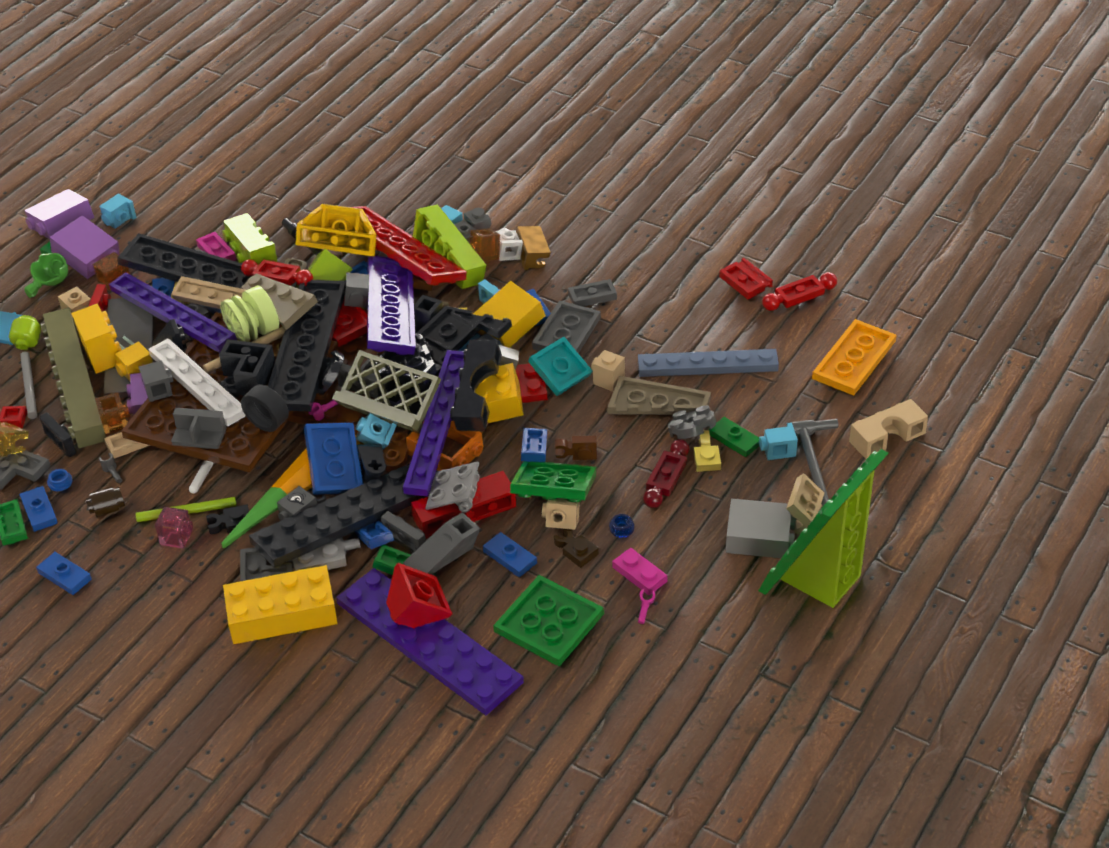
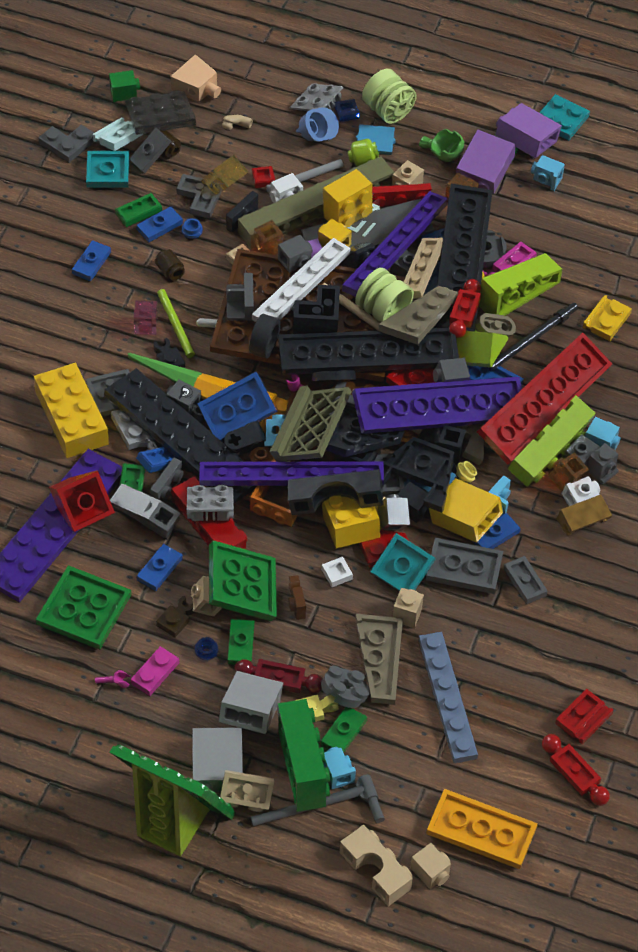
camera: 75 degrees right, 10 degrees up
dark grey hand [99,453,122,483] -> none
yellow wedge [295,204,376,257] -> none
blue plate [521,428,547,462] -> none
none -> light grey brick [219,671,283,734]
none -> green plate [228,619,255,665]
none -> white brick [269,173,303,203]
none -> green brick [278,699,330,812]
none -> white plate [322,557,353,588]
none -> tan brick [410,843,451,890]
none -> teal plate [540,94,590,141]
none -> yellow plate [583,295,632,341]

